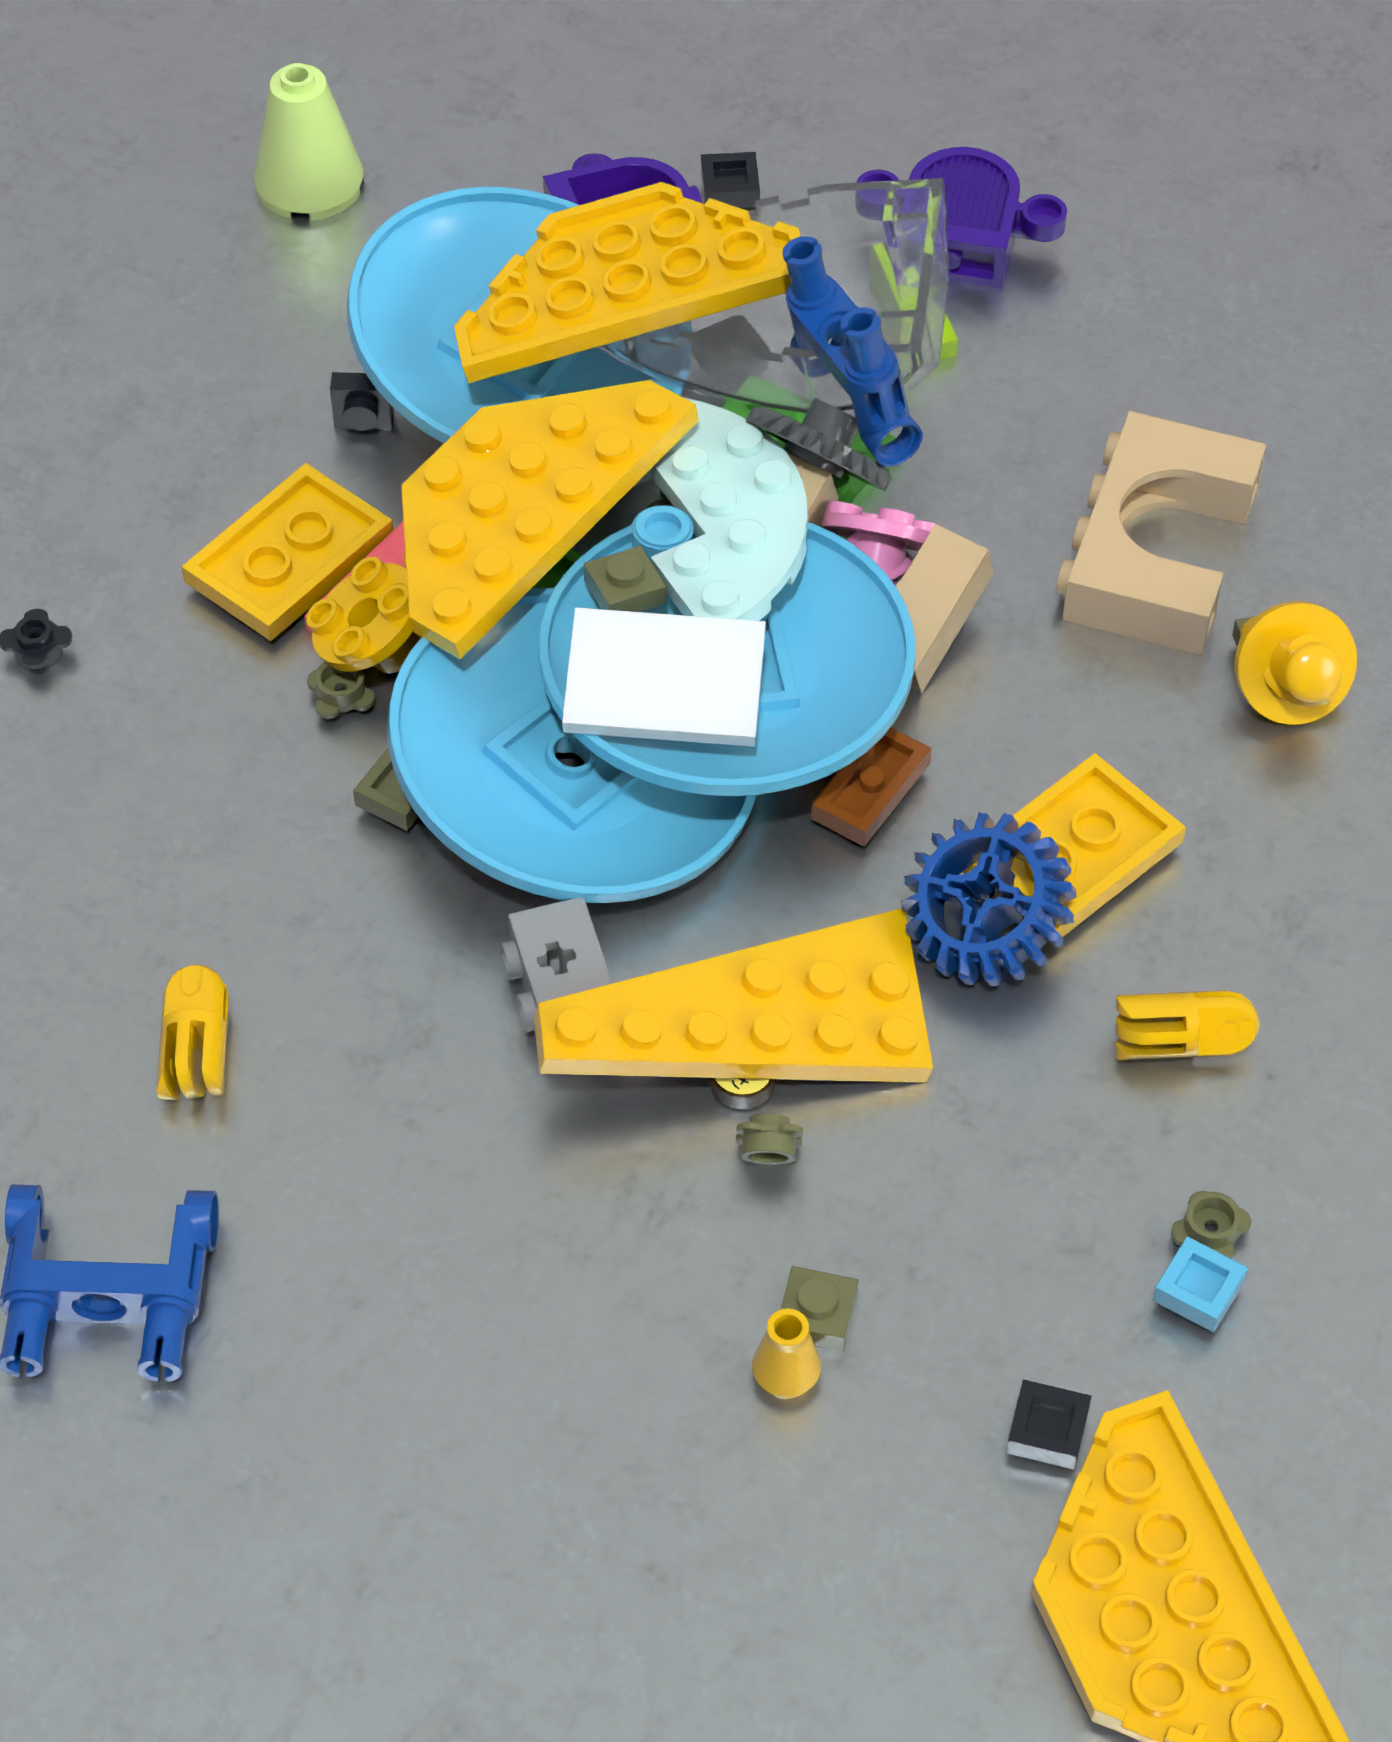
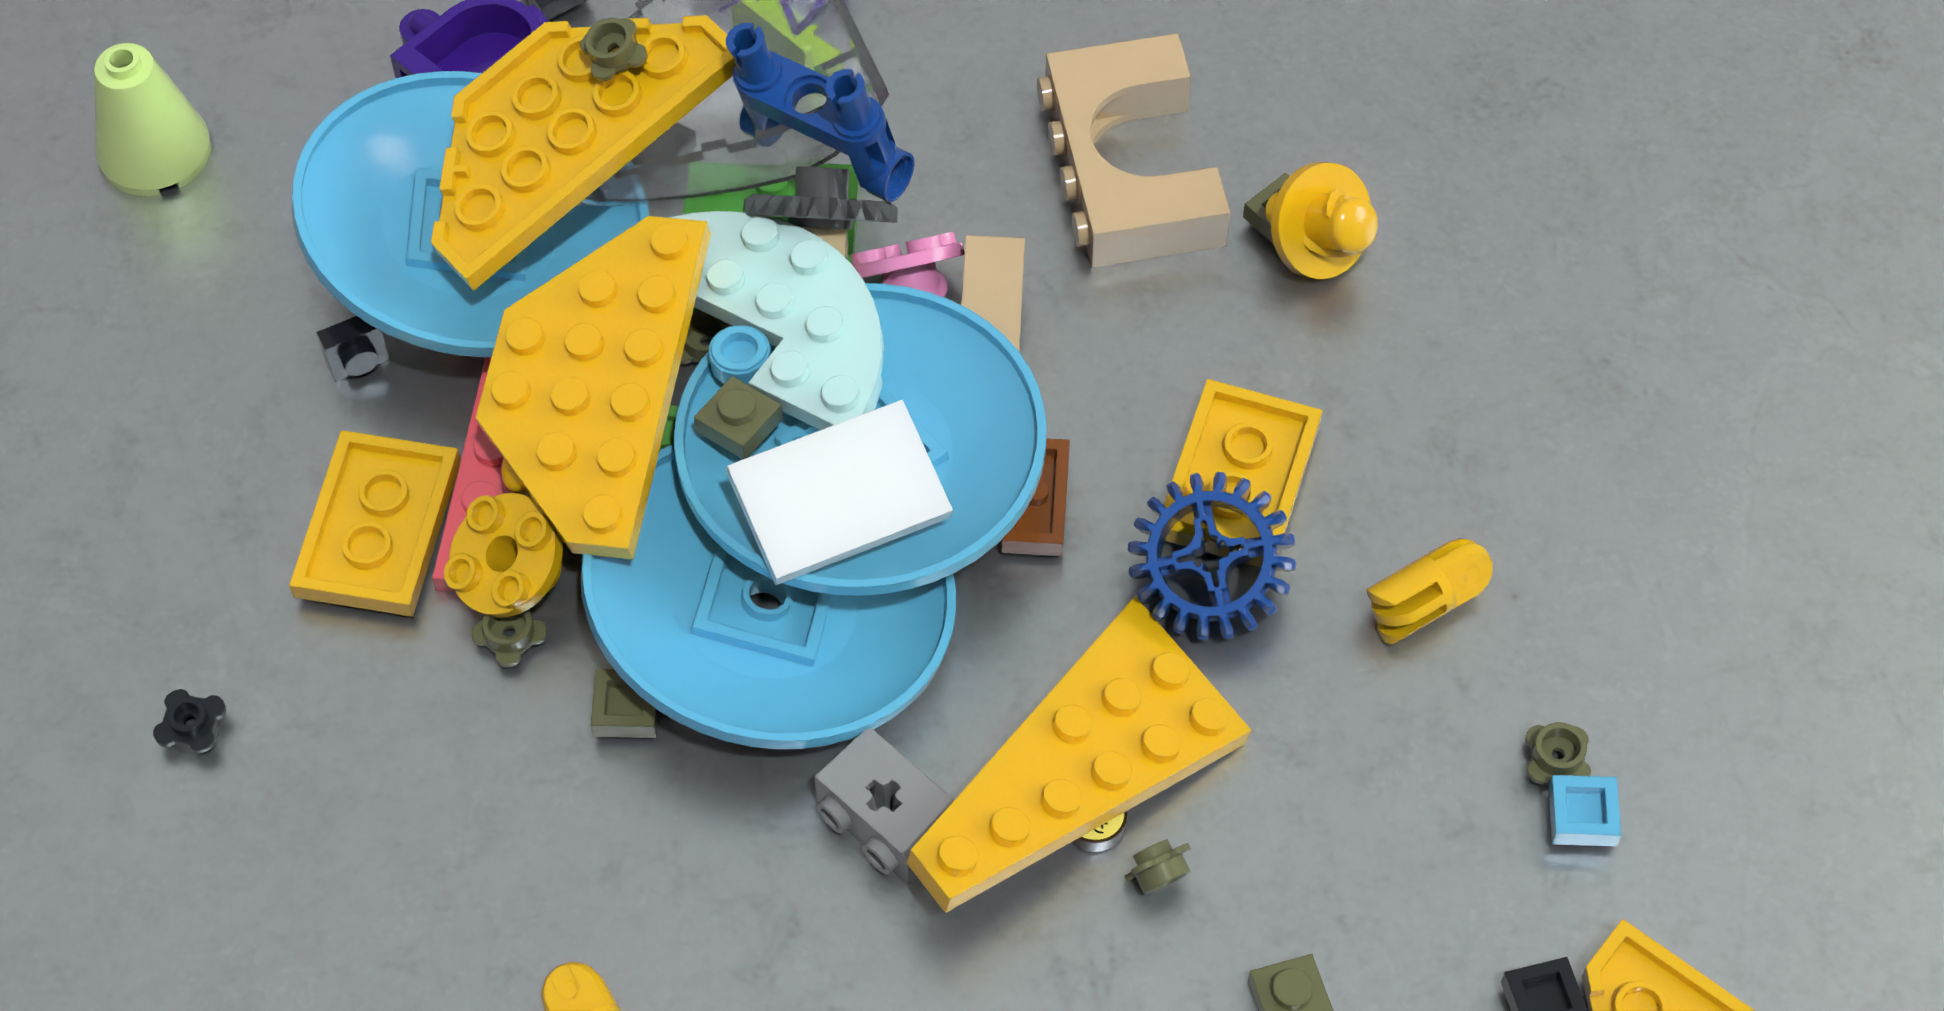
camera: 30 degrees left, 5 degrees up
none -> olive plate [580,18,648,81]

